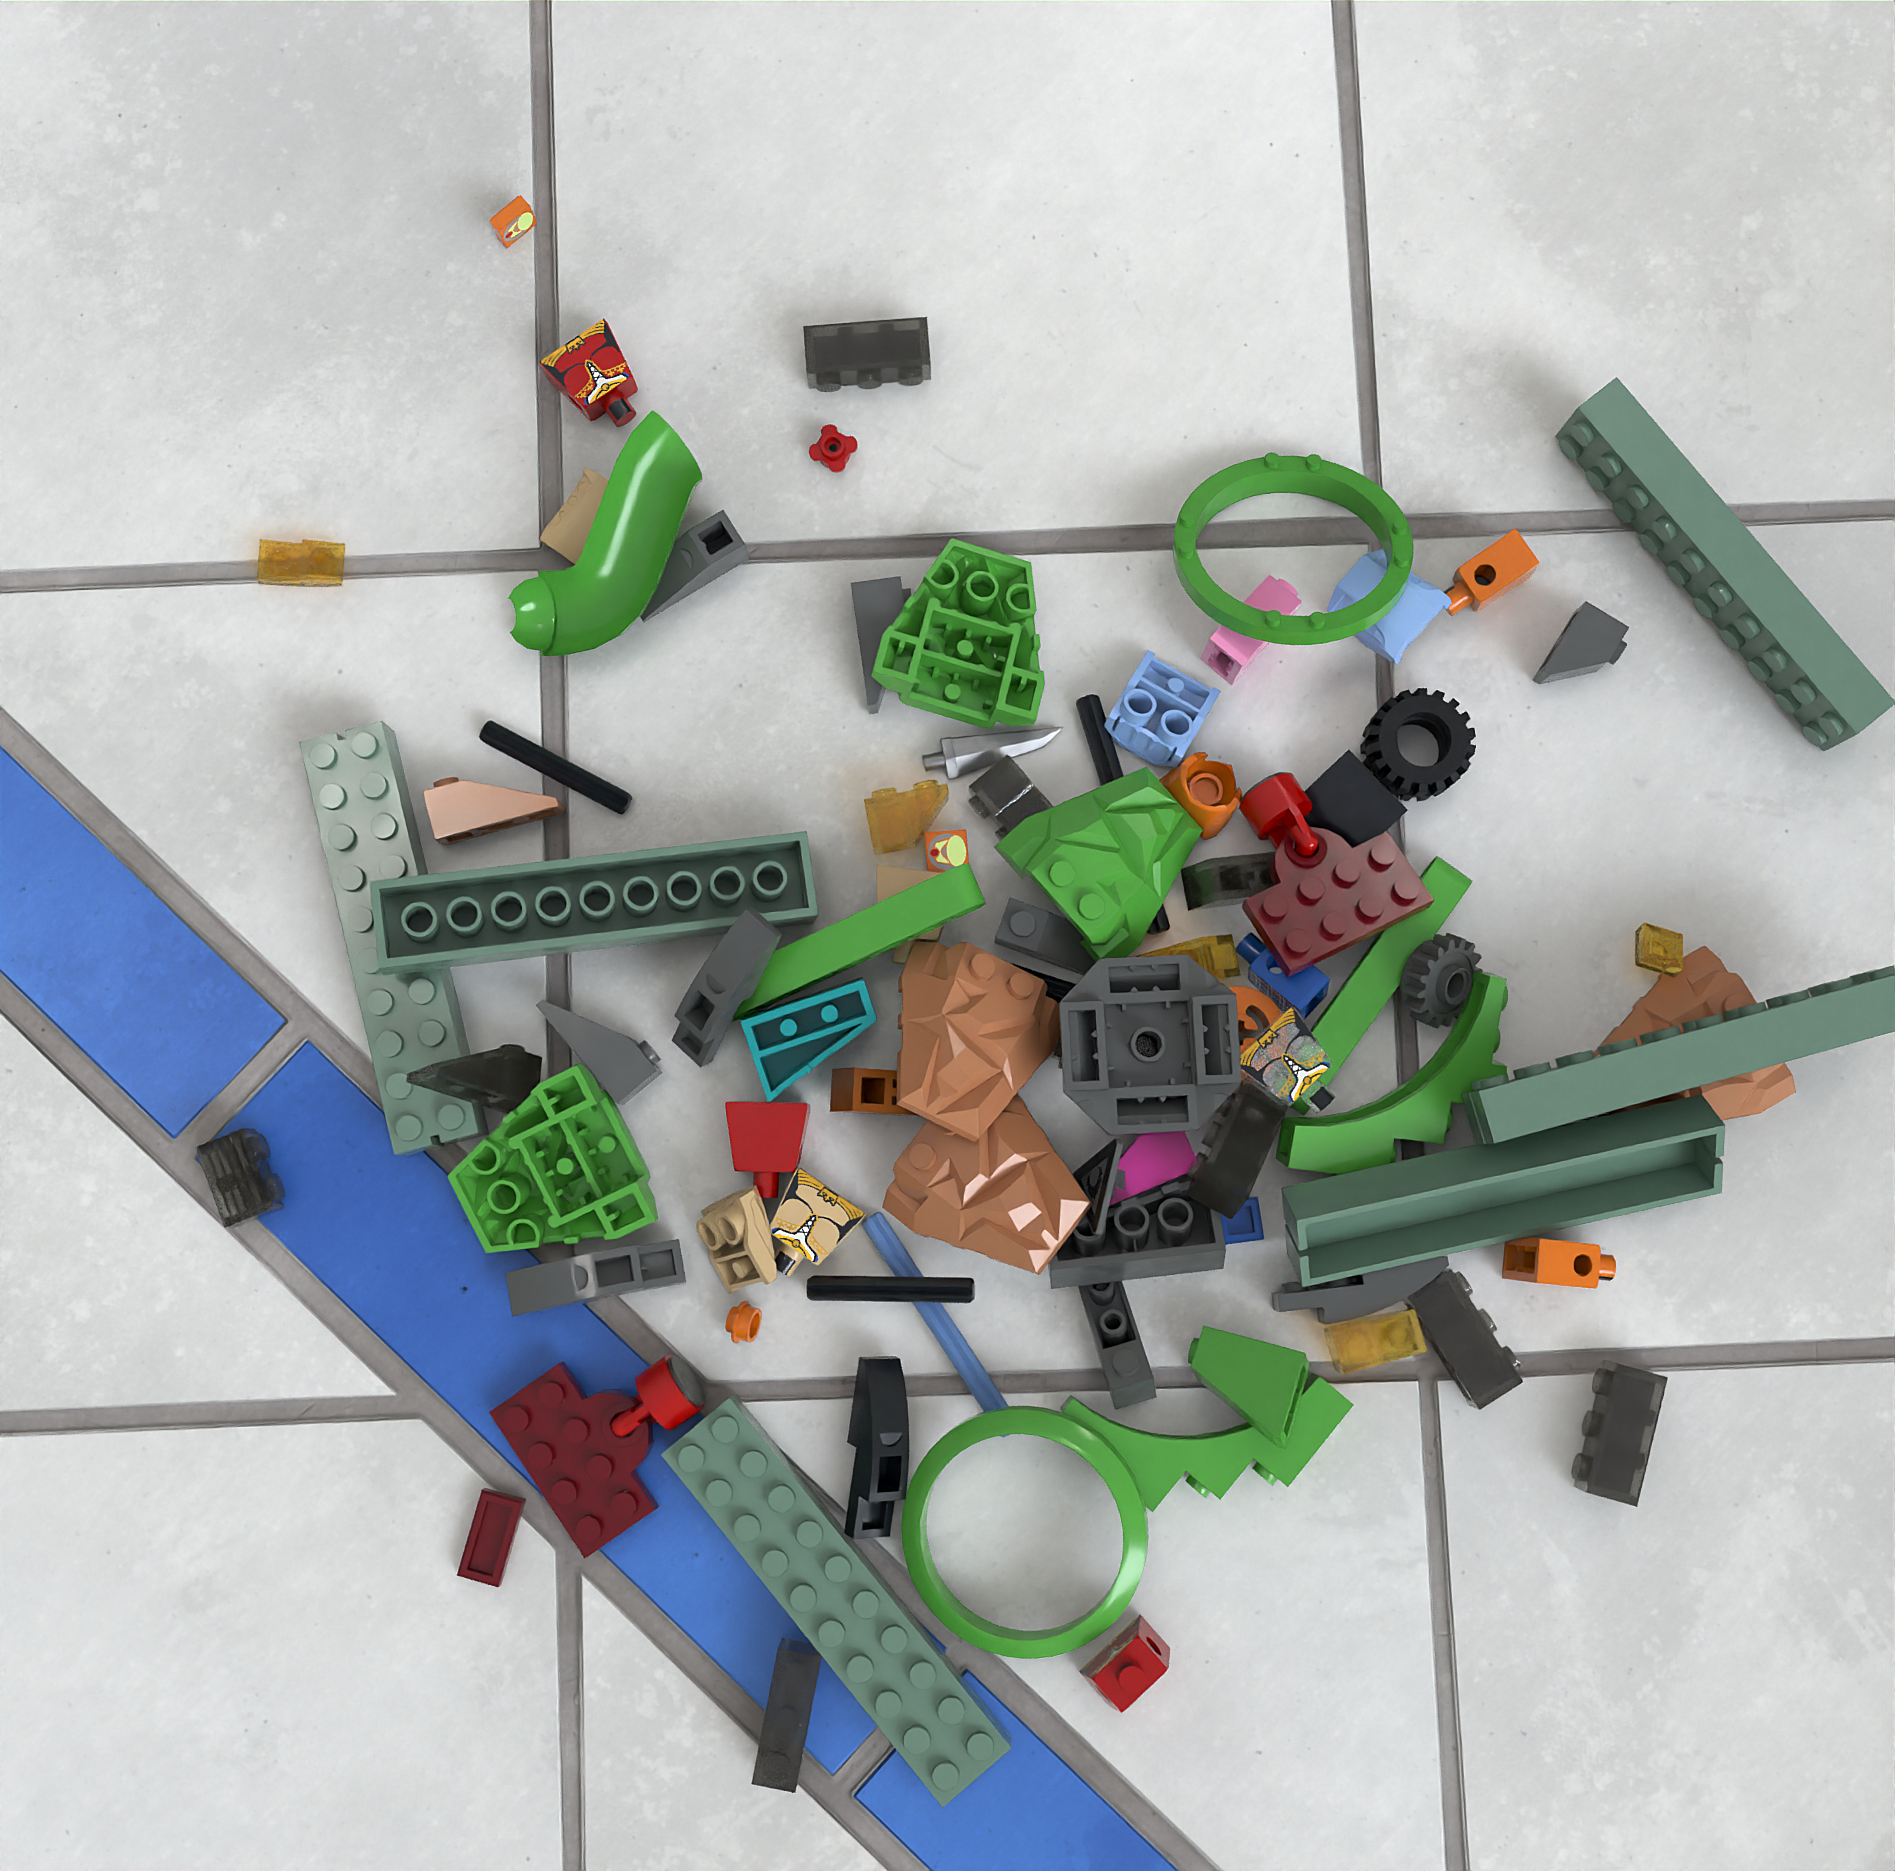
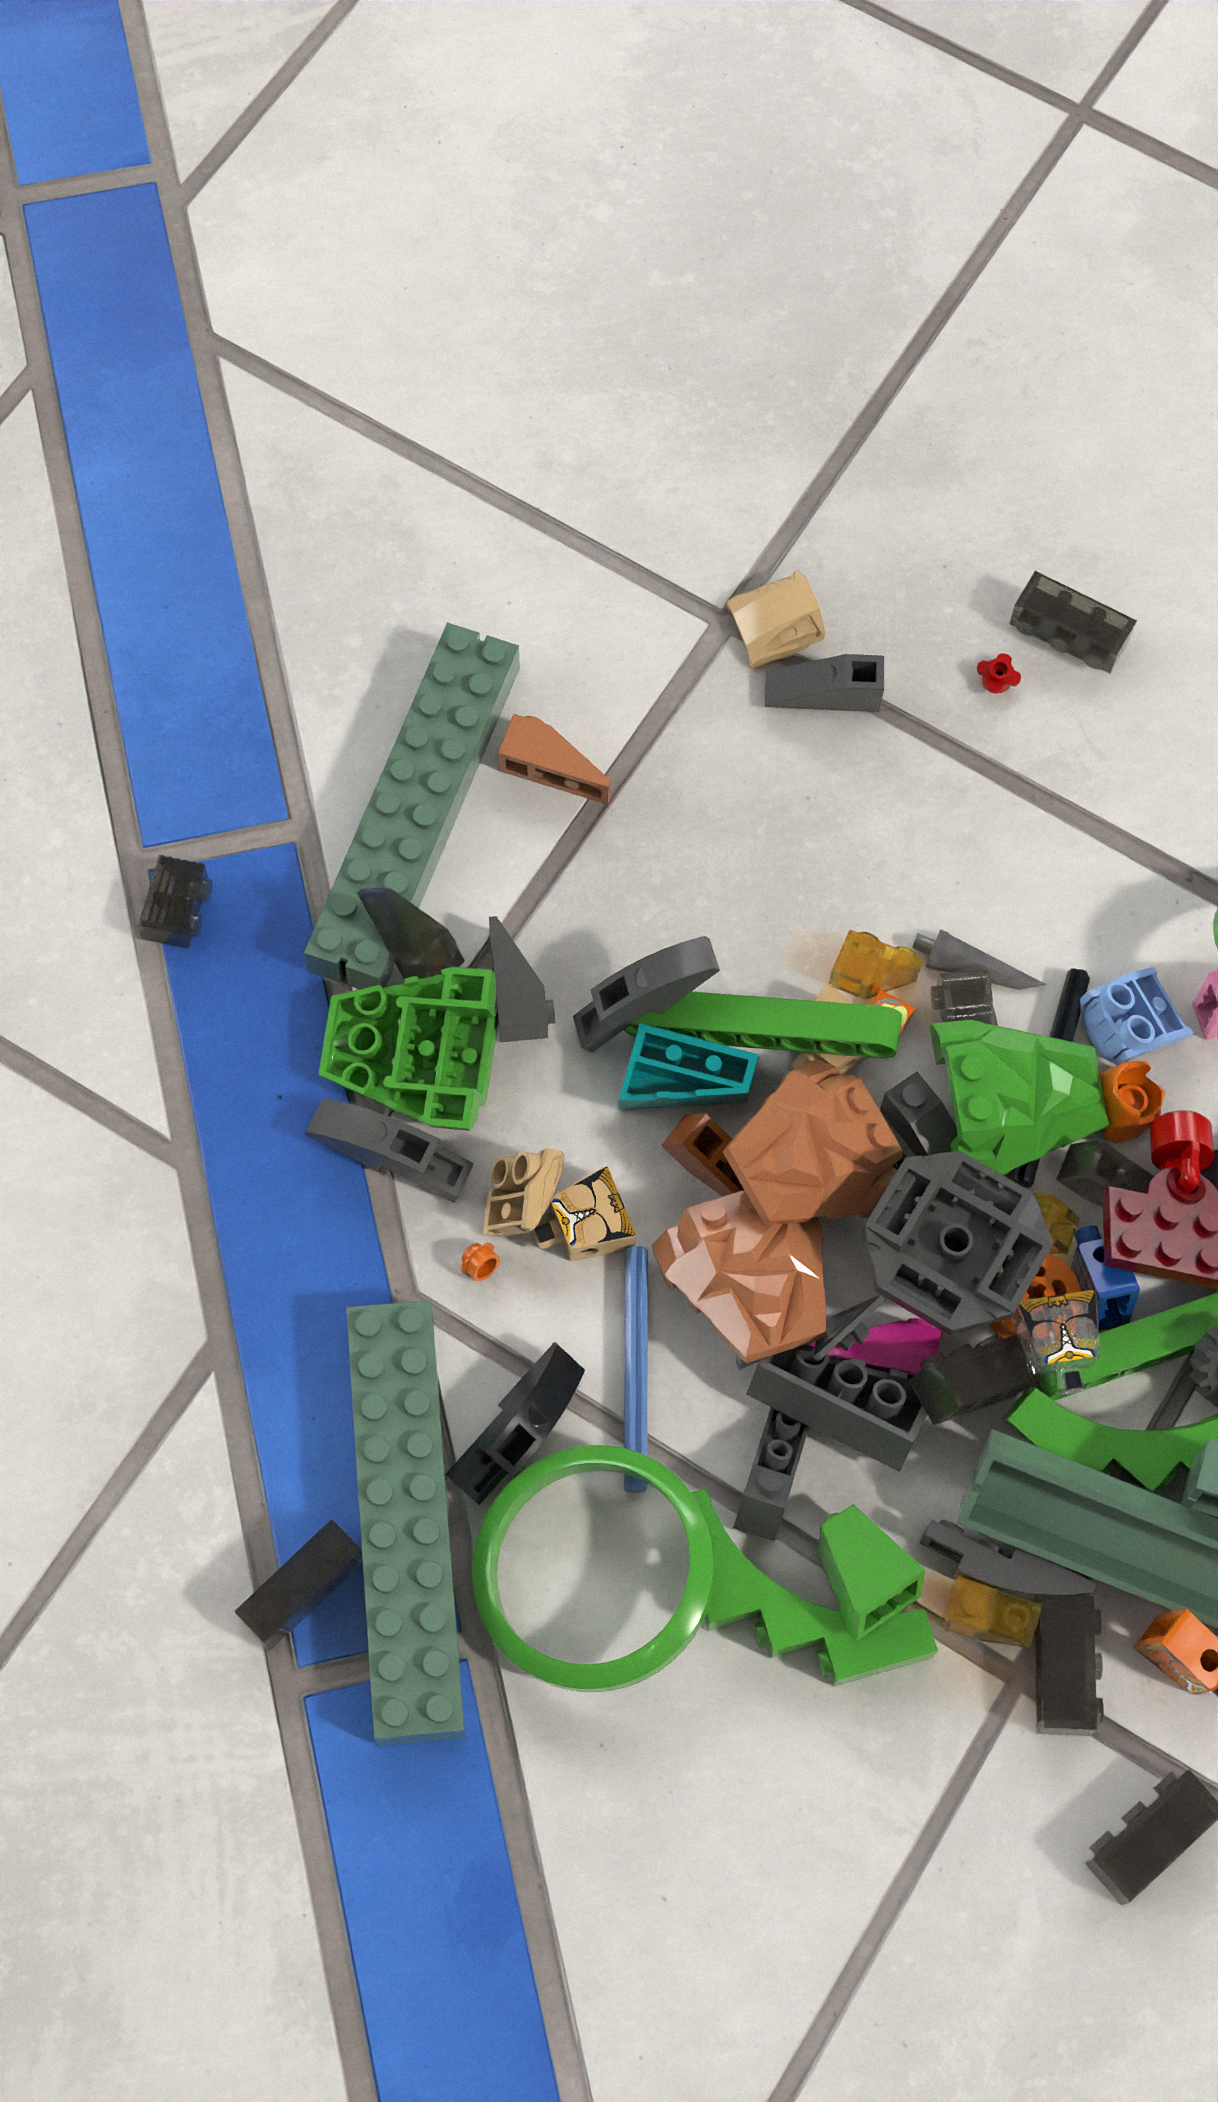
camera: 30 degrees right, 15 degrees down
clear yellow slope [257,539,345,587] -> none
sand green brick [369,831,819,975] -> none
dark red tile [457,1488,526,1587] -> none
black axle [479,720,632,814] -> none
orange tile [489,195,537,249] -> none
dark red plate [489,1354,705,1558] -> none
bright green animal [508,410,702,656] -> none
red torso [539,318,638,427] -> none
red torso [725,1102,810,1198] -> none
black axle [806,1275,975,1303] -> none
dark grey slope [851,576,912,714] -> none
bright green wedge [871,538,1045,728] -> none
red torso [1079,1615,1170,1713] -> none
blue tile [1218,1196,1264,1245] -> none

